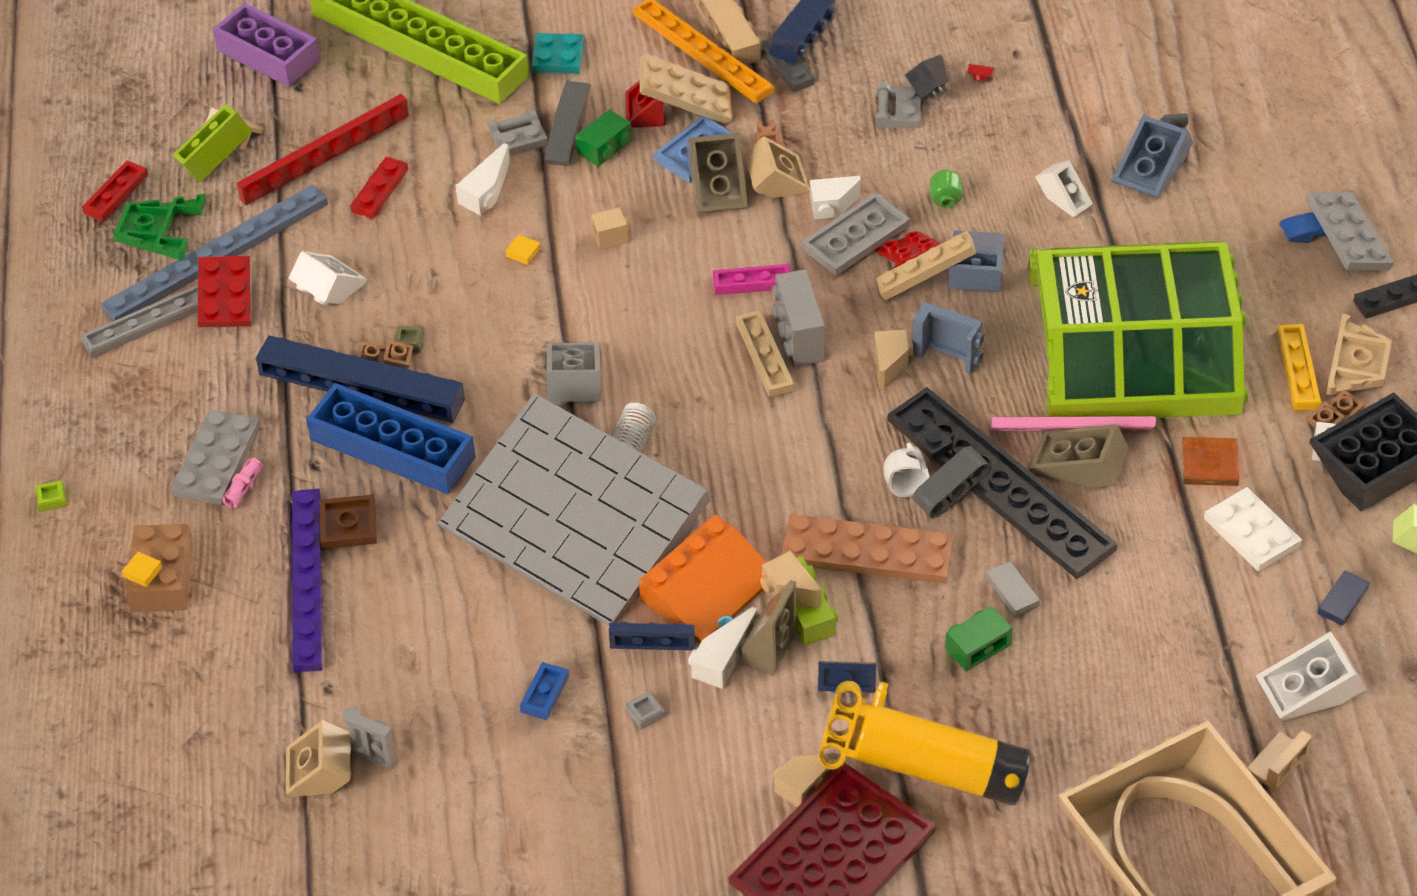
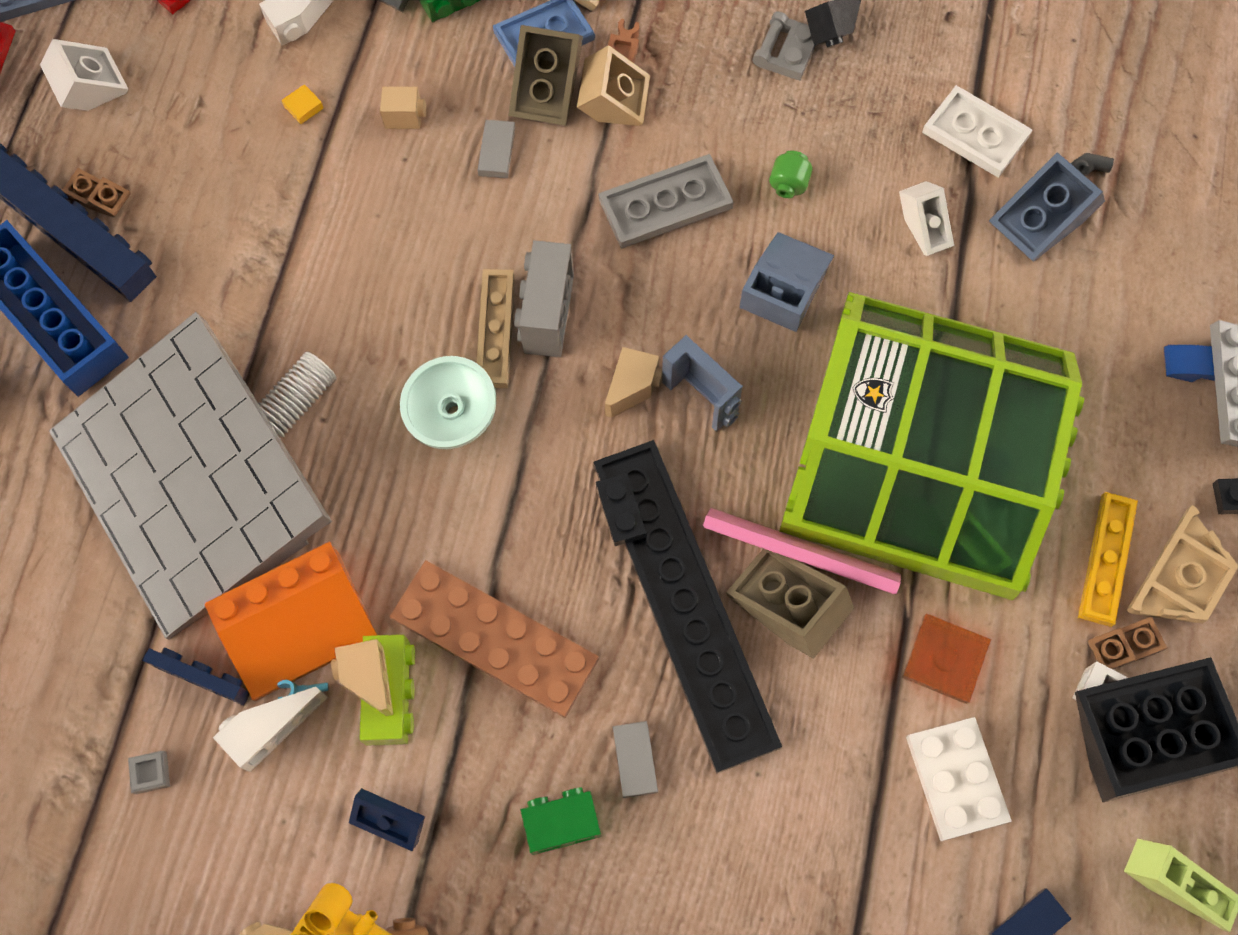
camera: 20 degrees right, 20 degrees up
olive tile [394,326,424,353] -> none
blue plate [520,662,569,720] -> none
light grey slope [547,343,600,405] -> none
dark pink tile [713,264,790,295] -> none
dark tan slope [739,580,797,675] -> none
white slope [810,176,861,219] -> none
red hinge [875,231,942,269] -> none
tan plate [876,231,976,301] -> none
white helmet [883,442,930,497] -> none
dark grey beam [913,446,990,518] -> none
red plate [967,64,995,82] -> none
none -> light aqua dish [400,356,497,449]
none -> light grey tile [478,120,516,178]
none -> white plate [922,85,1032,178]

